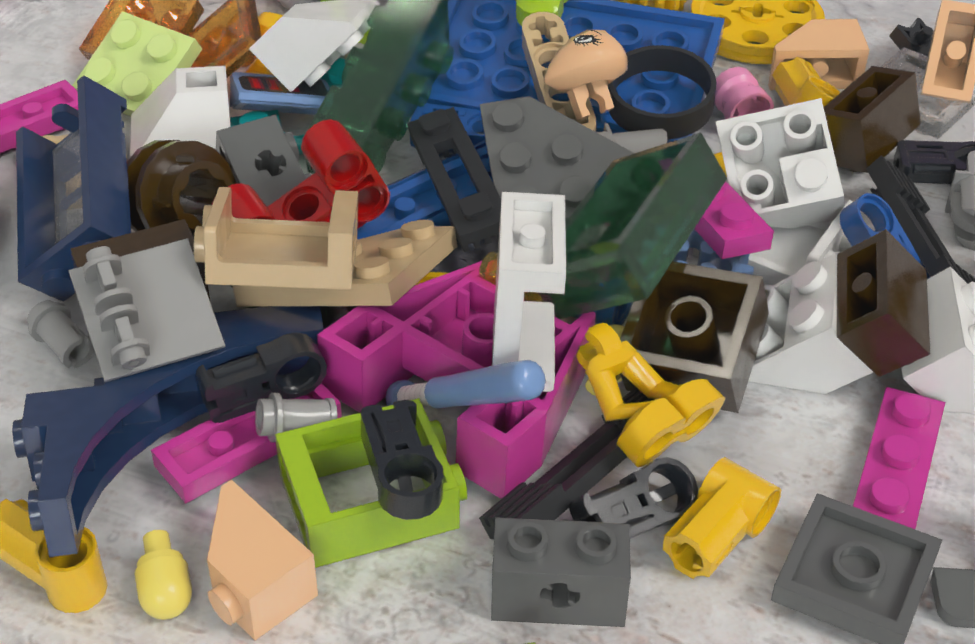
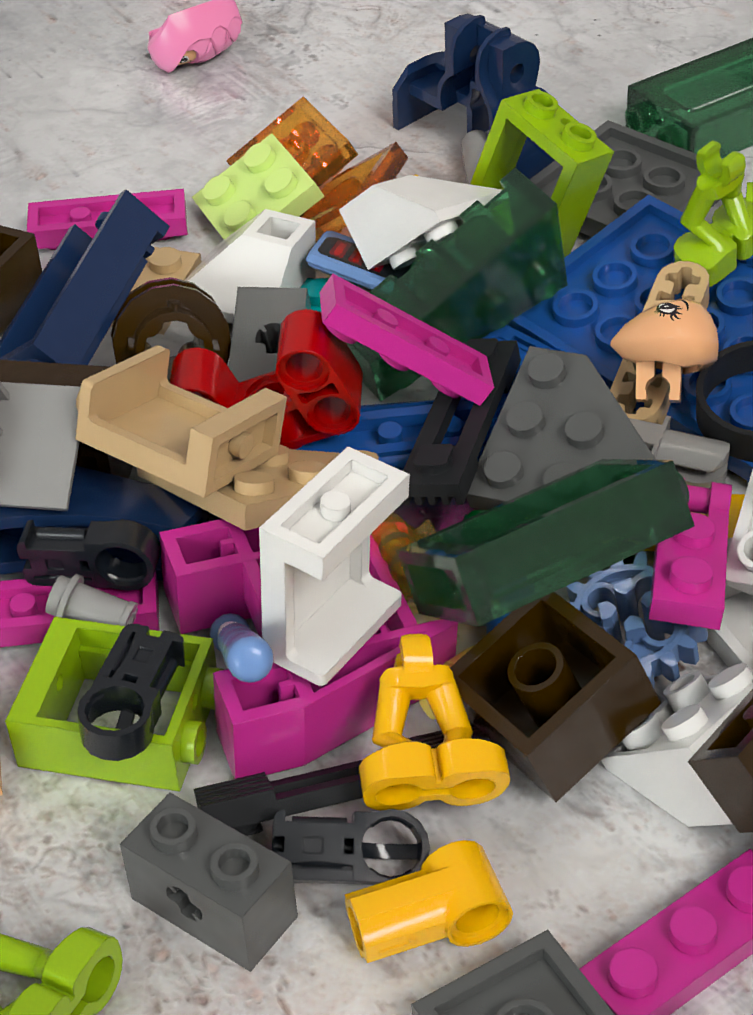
camera: 35 degrees right, 0 degrees up
none -> dark pink plate [319,274,494,406]

